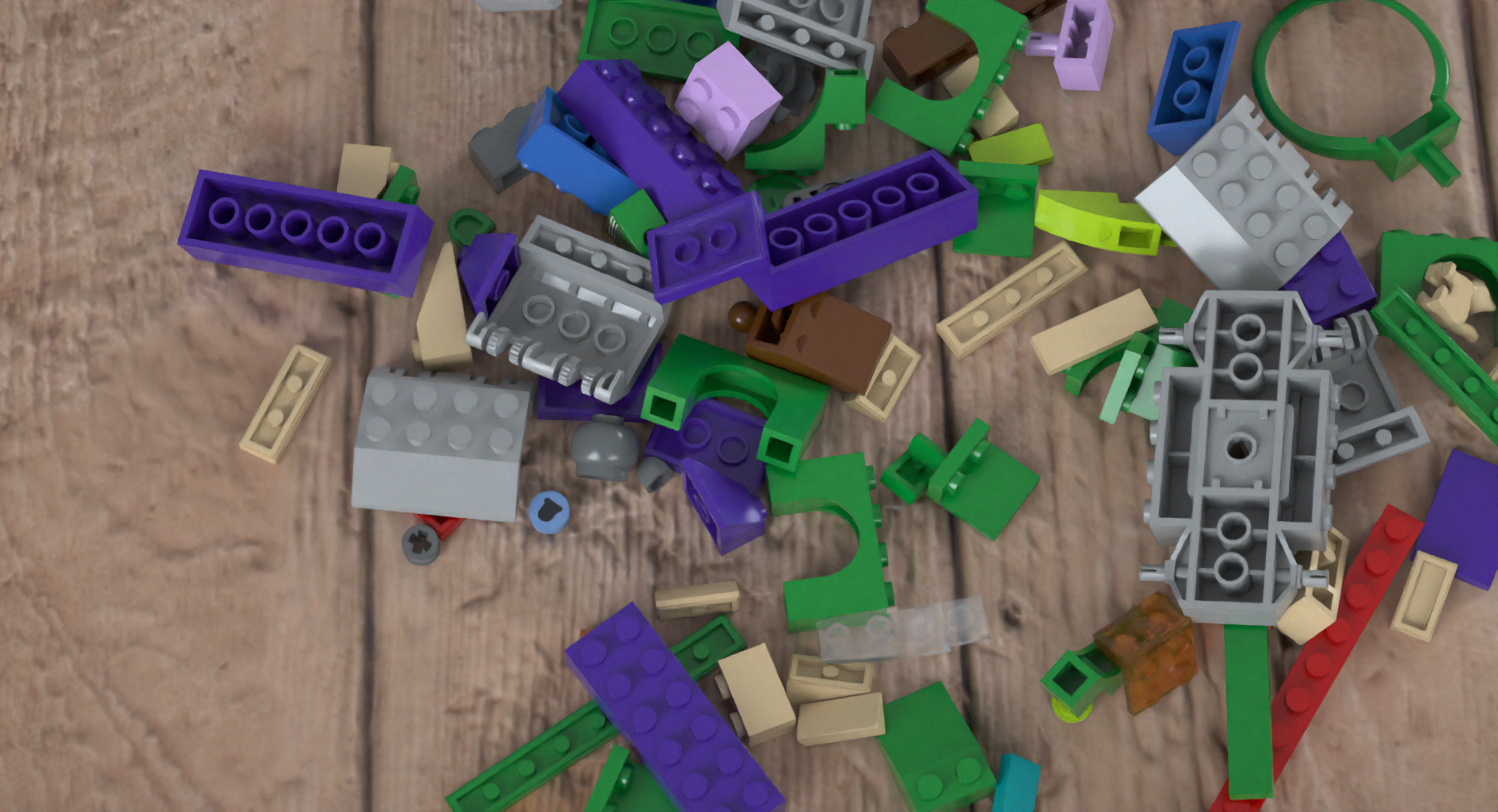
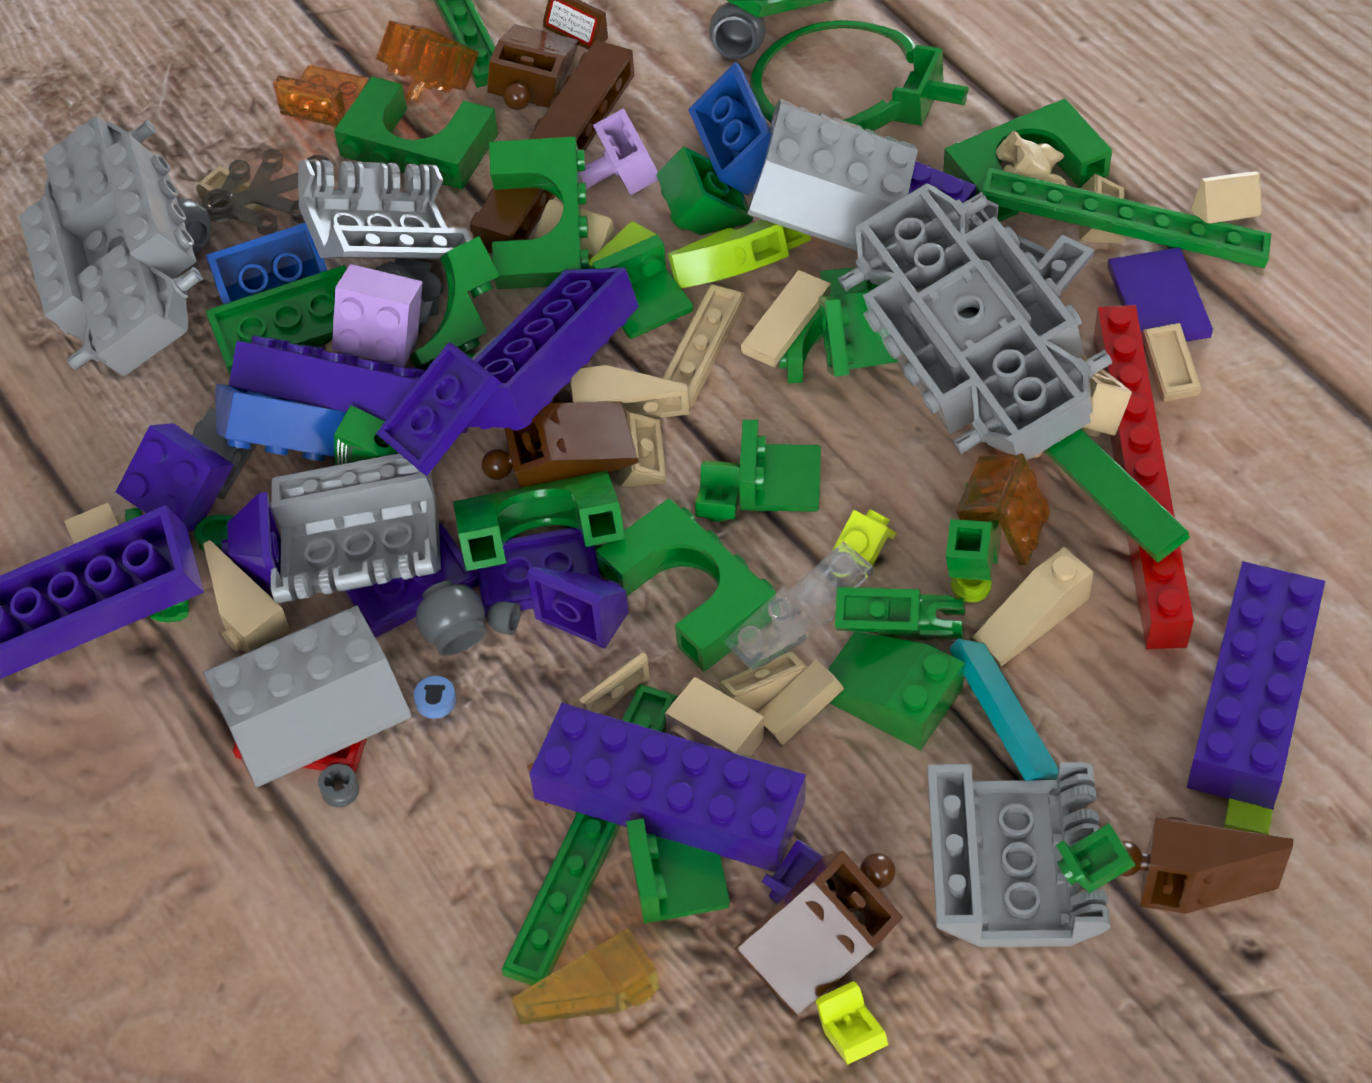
camera: 30 degrees left, 15 degrees down
tan tile [239,341,333,465] -> none
none -> dark purple brick [115,423,234,532]
none -> tan slope [571,365,689,419]
none -> green slope [656,146,753,235]
none -> neon yellow bracket [832,509,897,572]
none -> green plate [835,587,965,640]
none -> tan slope [972,547,1094,667]

